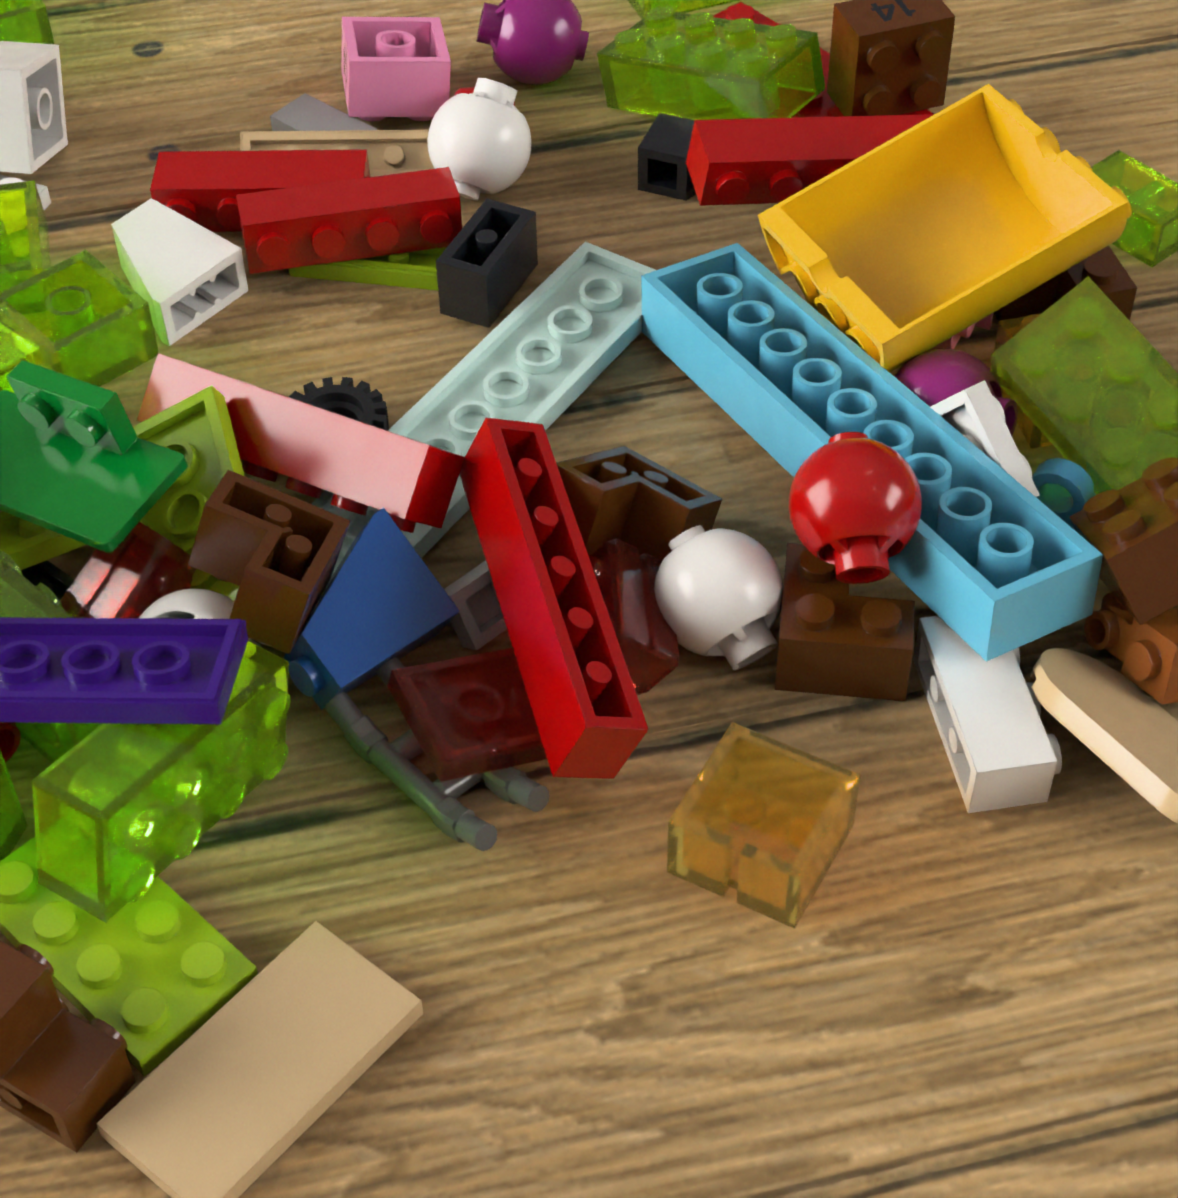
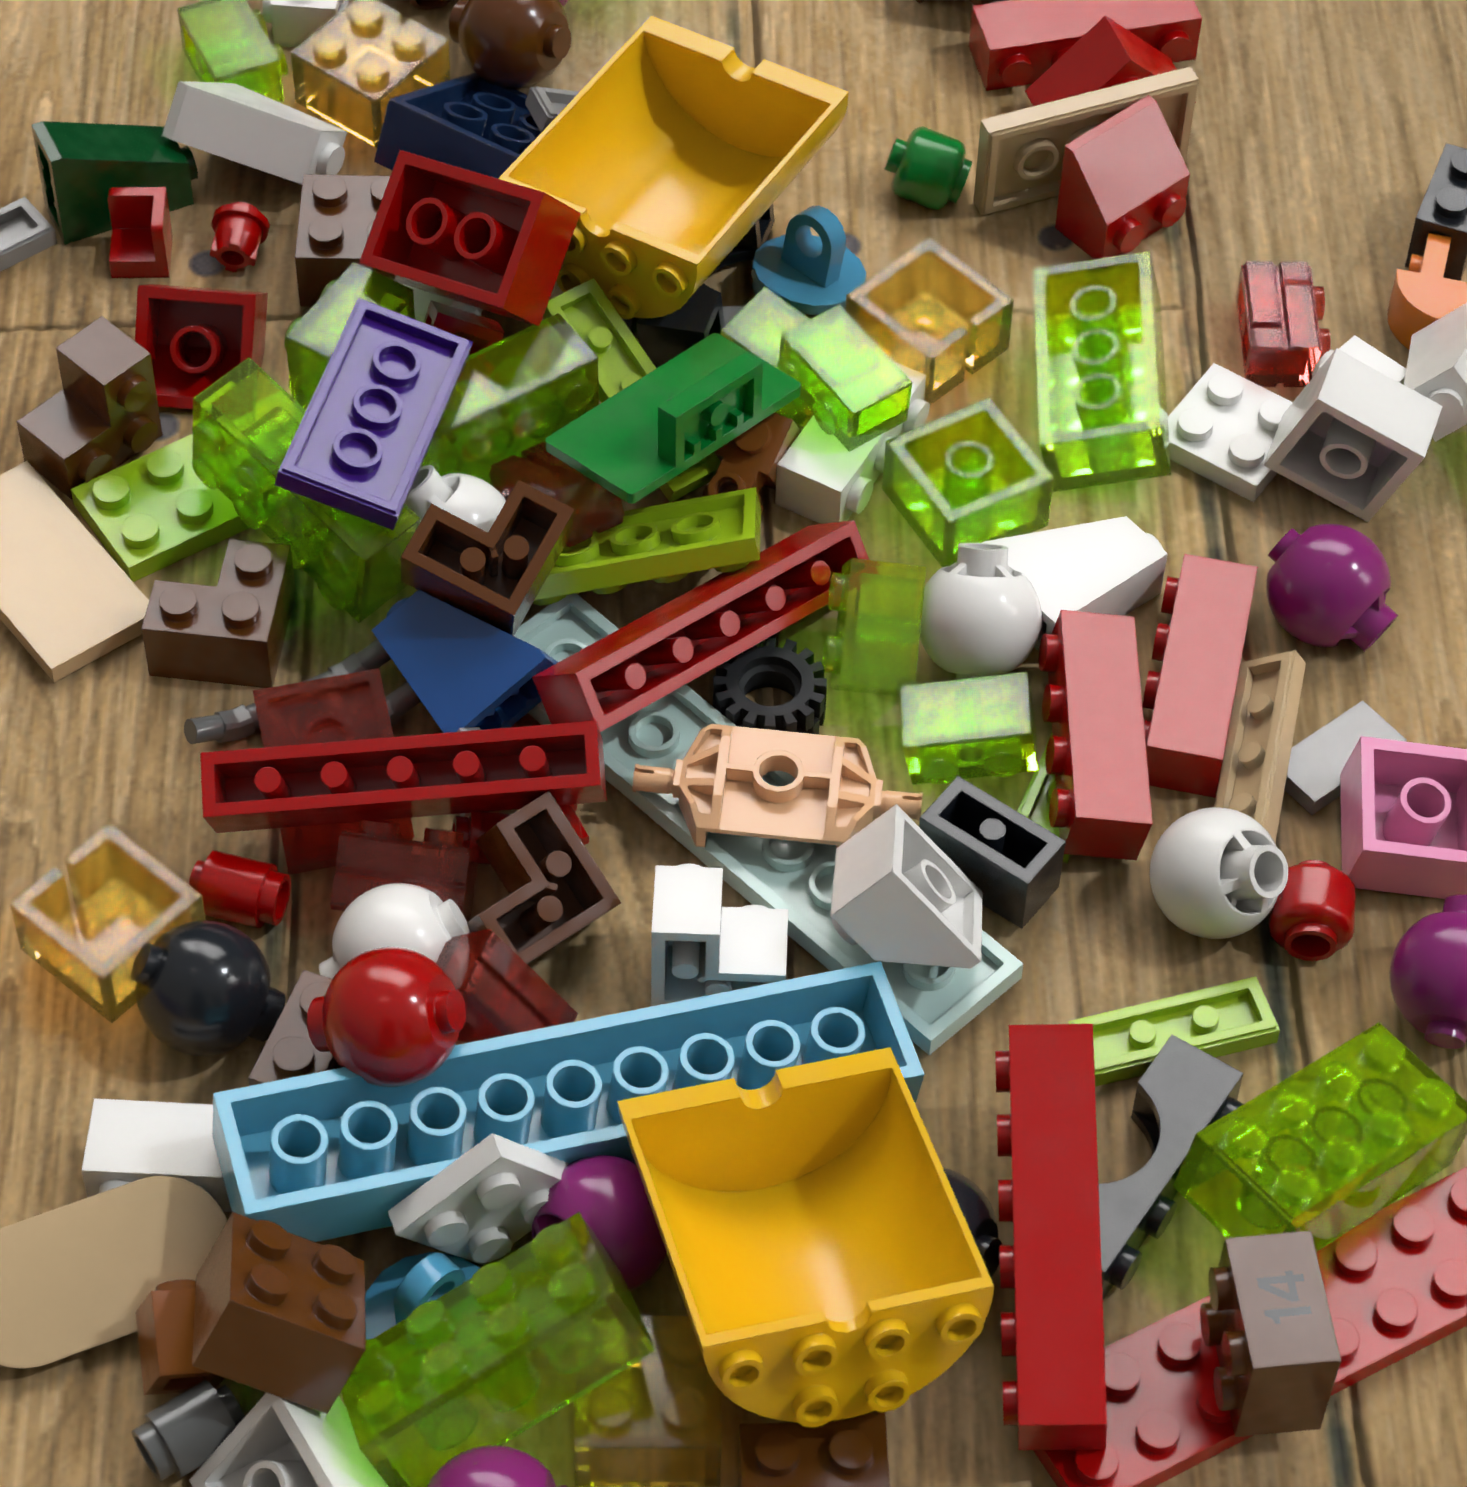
camera: 100 degrees right, 5 degrees up
none -> black brick [131,920,286,1056]
none -> reddish brown brick [142,539,296,689]
none -> red brick [188,850,291,928]
none -> clear red brick [436,928,578,1043]
none -> light nougat plate [633,724,923,848]
none -> white brick [651,863,788,1007]
none -> clear neon green brick [822,558,927,697]
none -> white slope [830,804,983,969]
none -> clear neon green brick [900,672,1039,785]
none -> white brick [916,543,1042,686]
none -> lime tile [1068,976,1280,1087]
none -> magenta brick [1266,524,1398,652]

